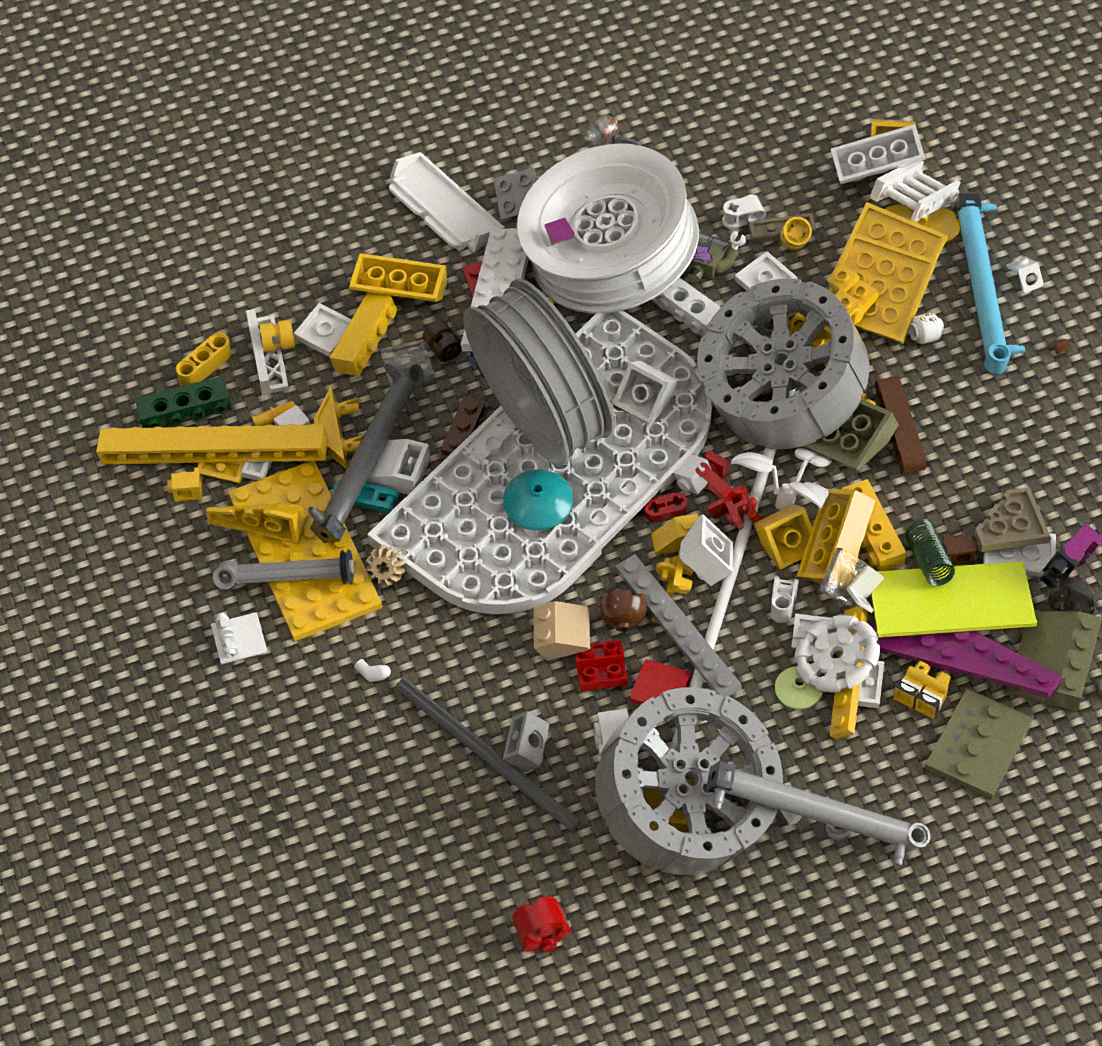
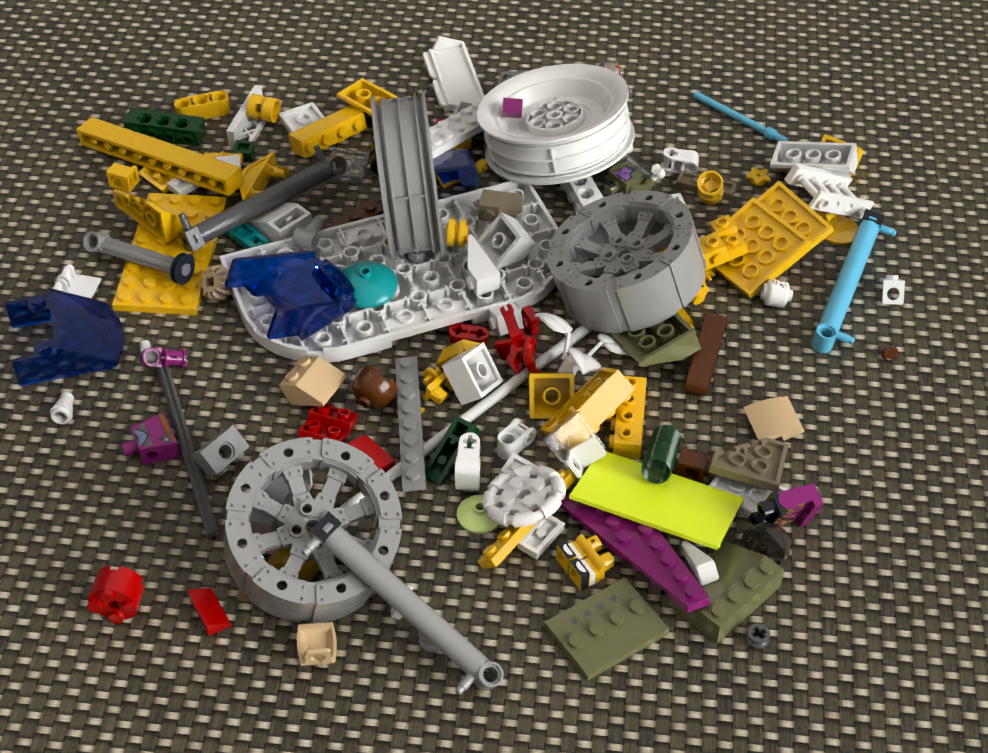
camera: 25 degrees right, 10 degrees down
none -> clear blue windscreen [5,287,125,386]
none -> white cone [50,392,74,424]
none -> magenta torso [121,412,180,464]
none -> magenta connector [140,347,188,368]
none -> red slope [187,588,231,636]
none -> clear blue windscreen [224,250,357,341]
none -> dark green plate [232,140,256,160]
none -> light grey pin [292,216,324,250]
none -> tan piece [297,622,337,666]
none -> dark green slope [425,415,482,486]
none -> white piece [455,432,481,491]
none -> white slope [466,234,500,296]
none -> dark tan slope [478,189,523,222]
none -> white slope [681,540,719,586]
none -> medium azure bar [693,91,788,142]
none -> tan slope [743,396,805,441]
none -> yellow plate [745,167,771,186]

